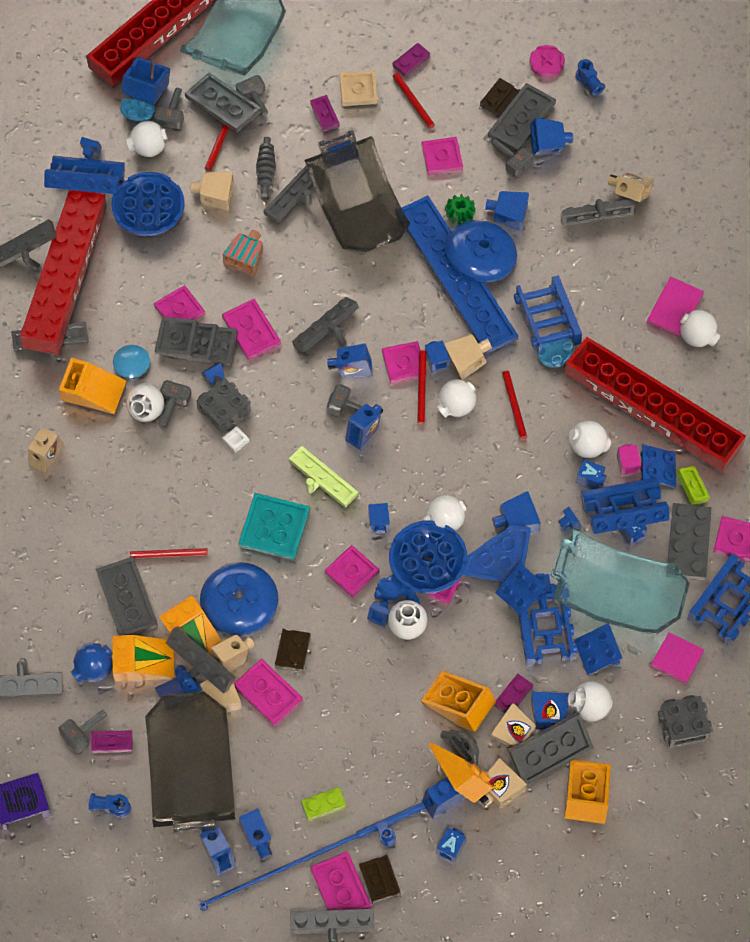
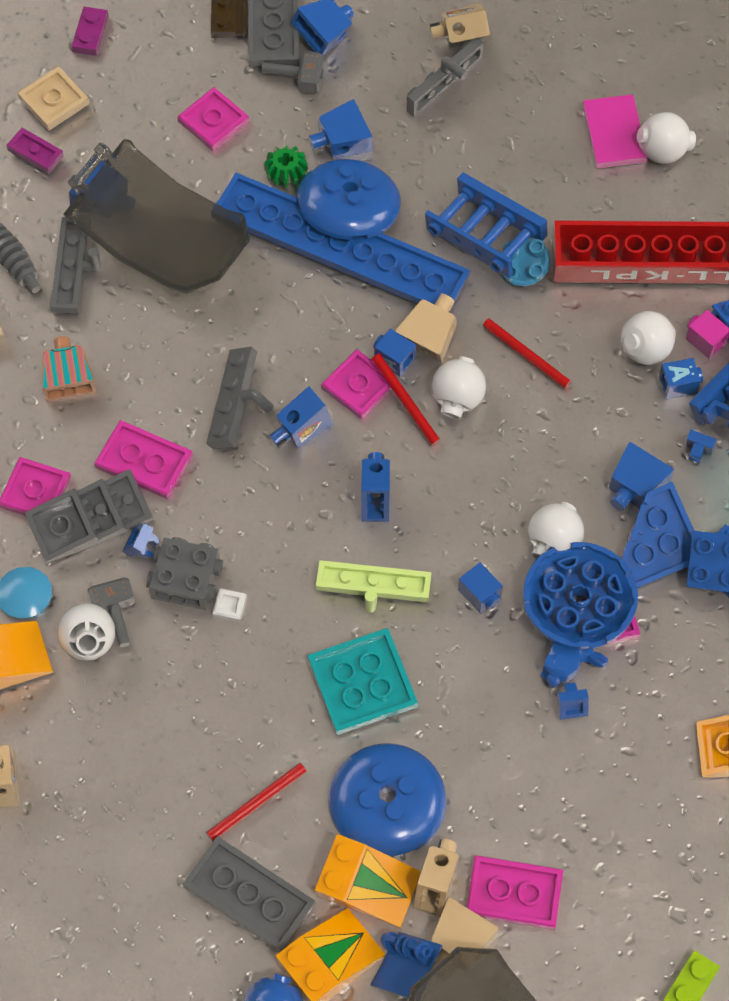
camera: 35 degrees left, 0 degrees up
dark grey plate [166,627,235,694] -> none
dark brown plate [275,628,311,672] -> none
dark pink tile [325,545,380,598] -> none
dark grey piece [326,384,362,417] -> none
white brick [388,600,427,640] -> none
red bar [392,72,435,129] -> none

